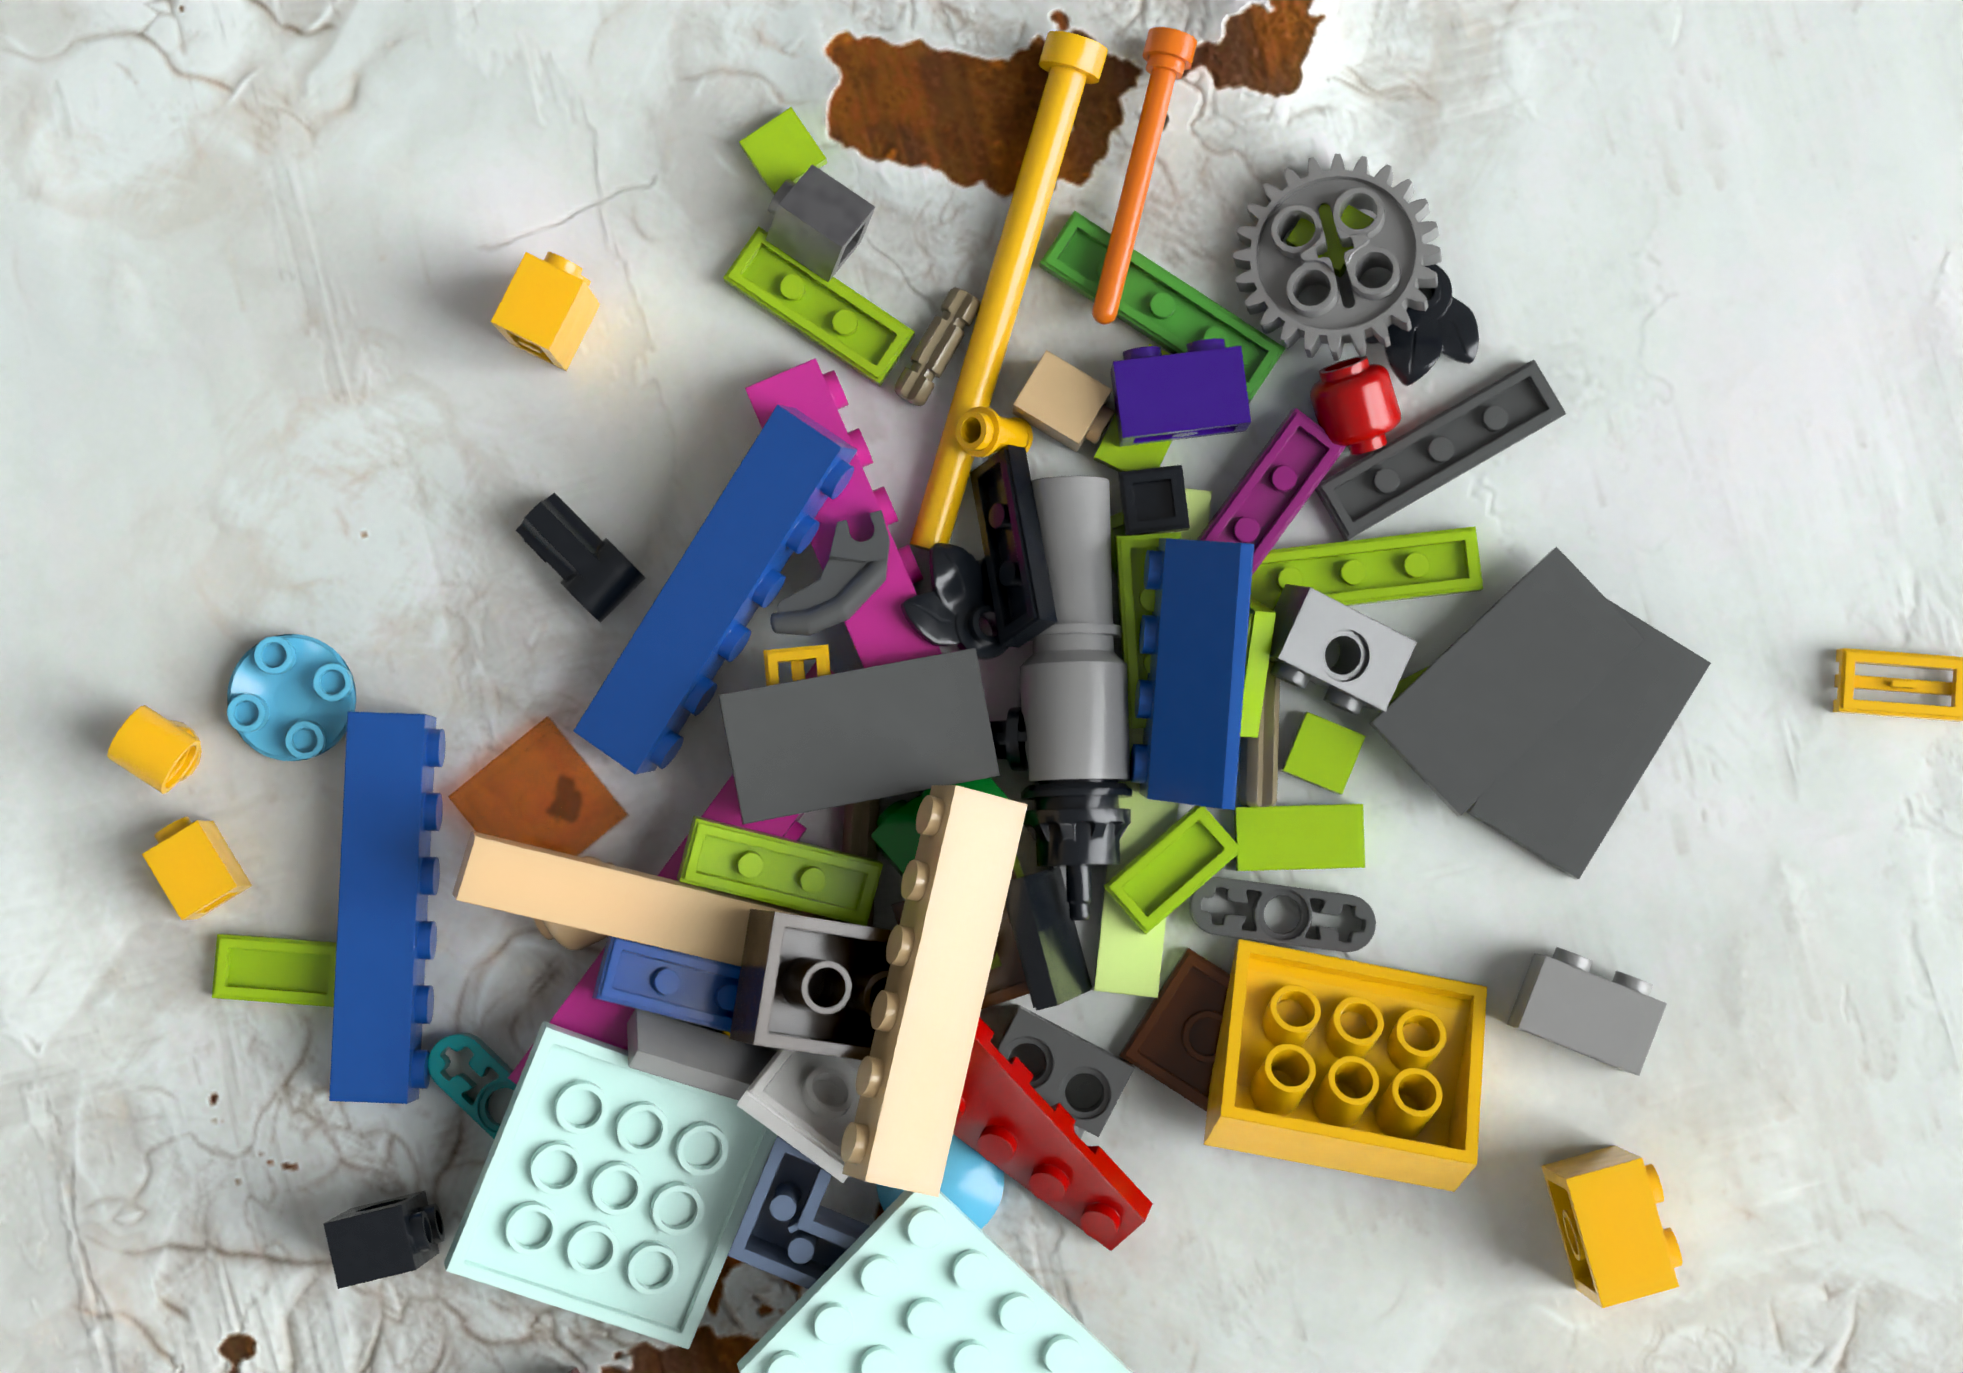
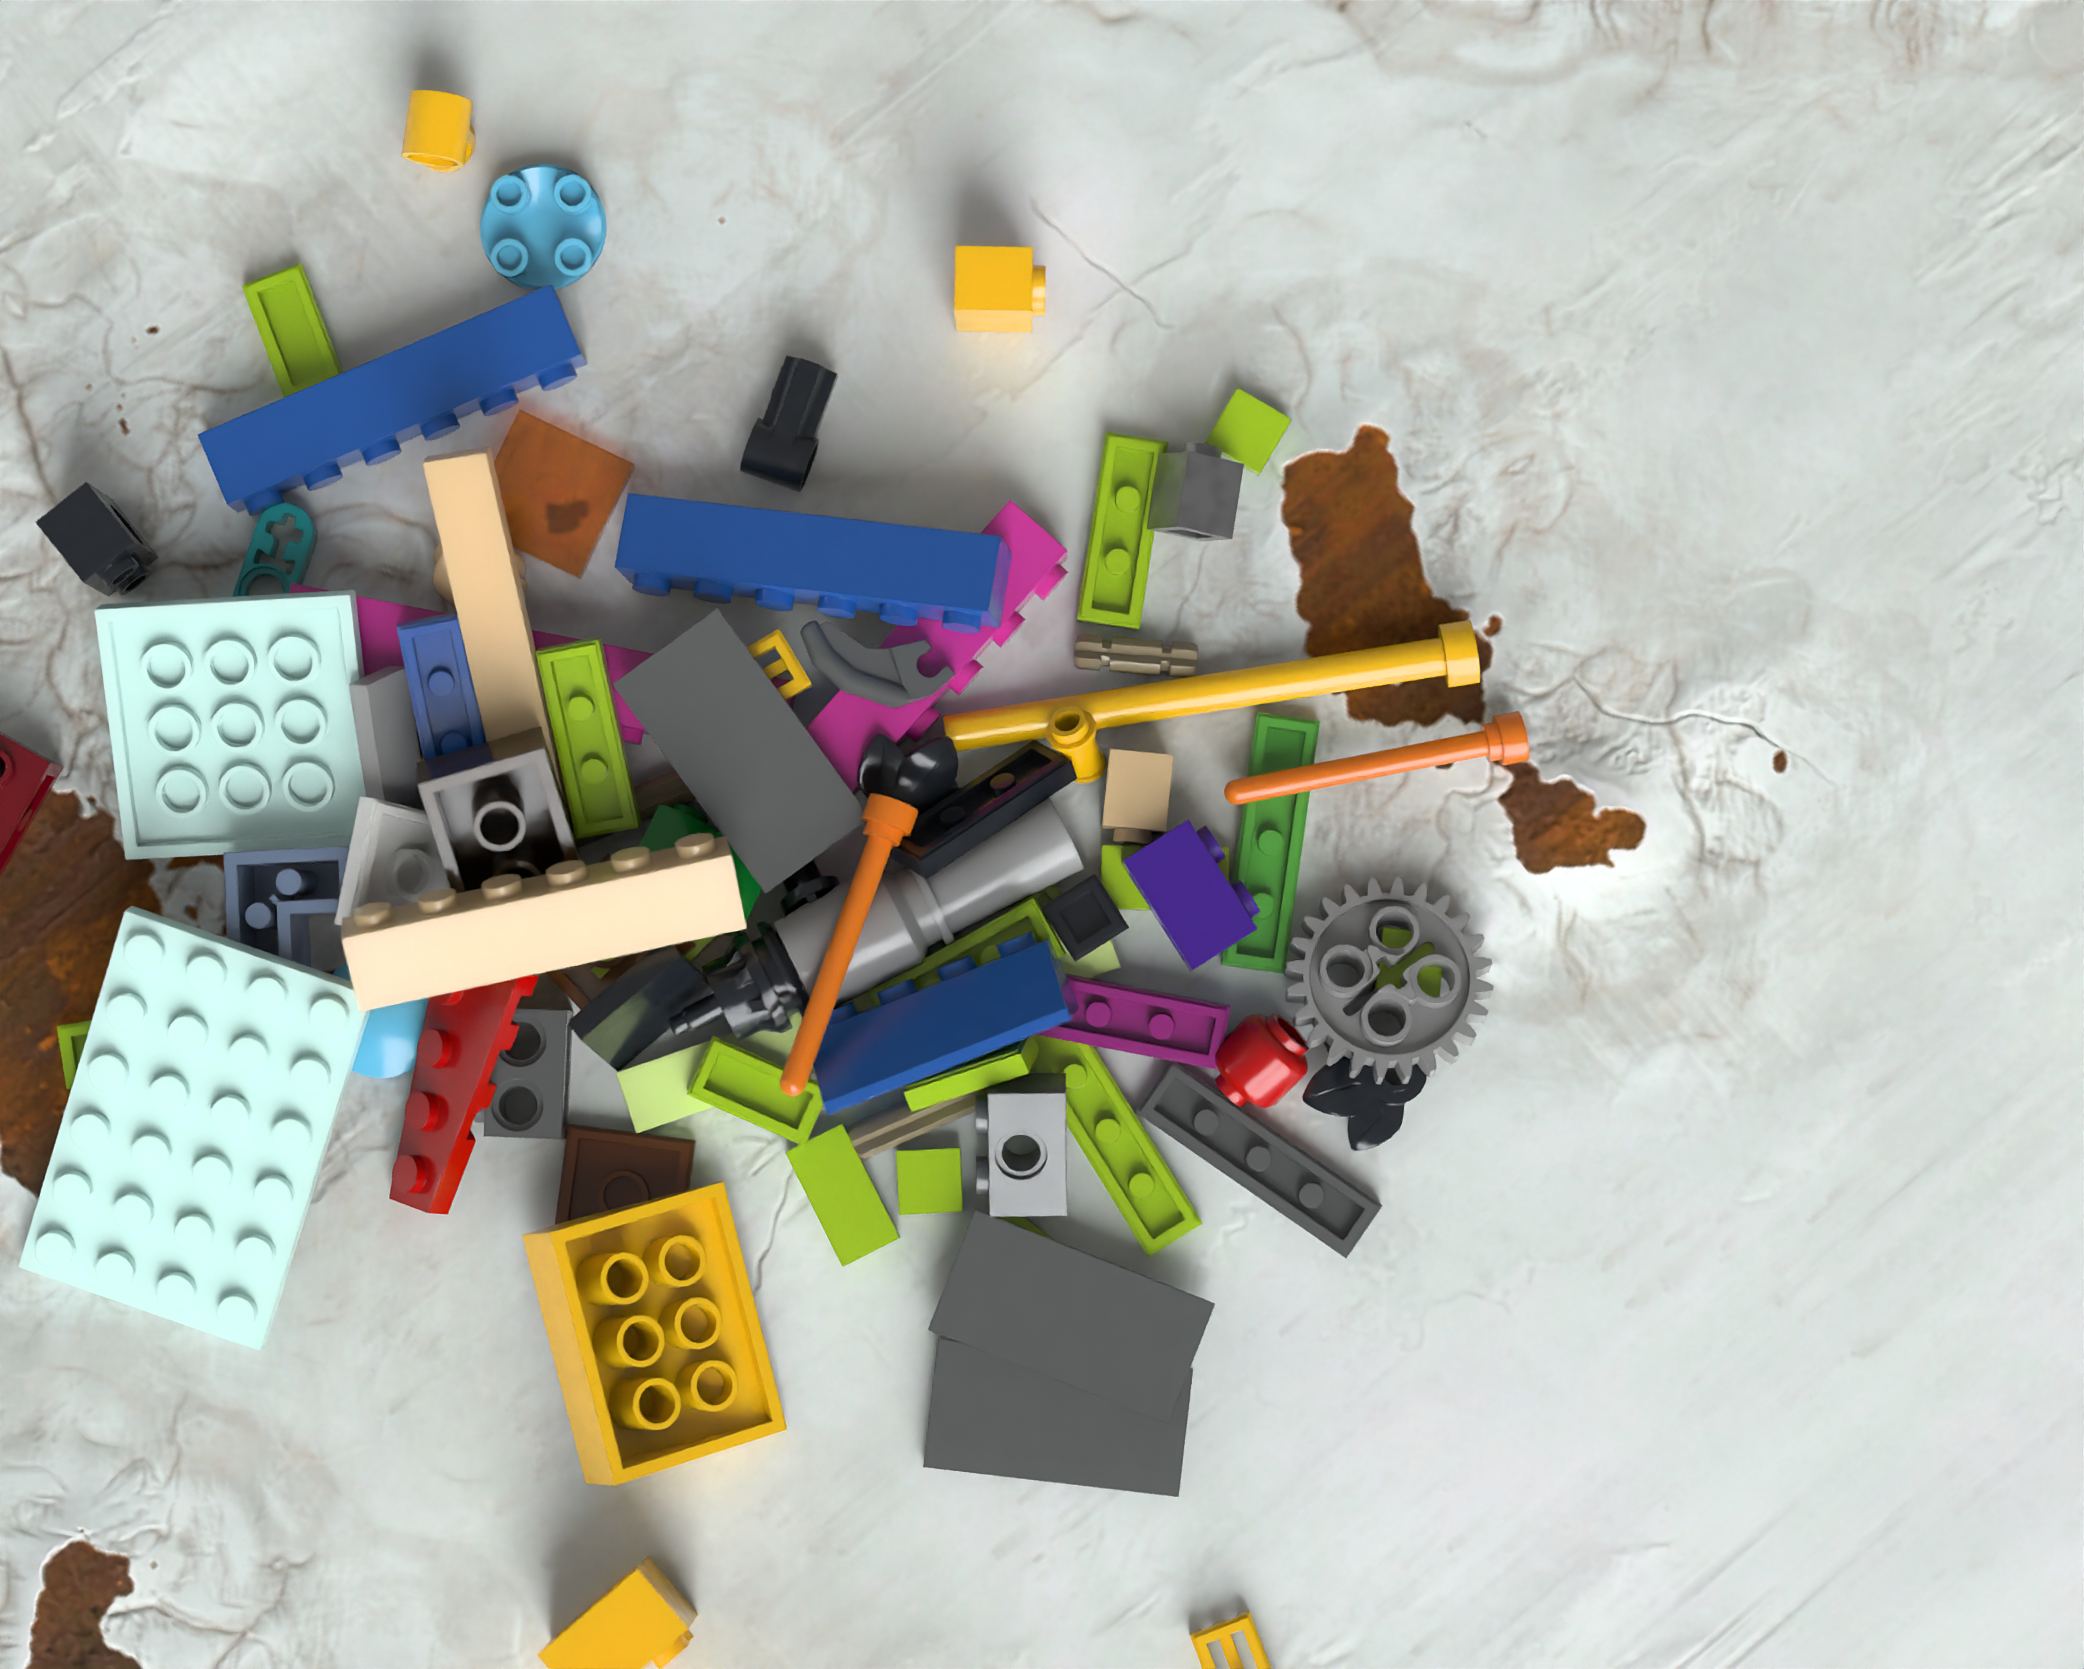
camera: 65 degrees right, 0 degrees up
yellow brick [142,816,252,920] -> none
dark grey beam [1189,877,1376,952] -> none
light grey brick [1507,947,1667,1076] -> none
none -> orange piece [780,793,919,1096]

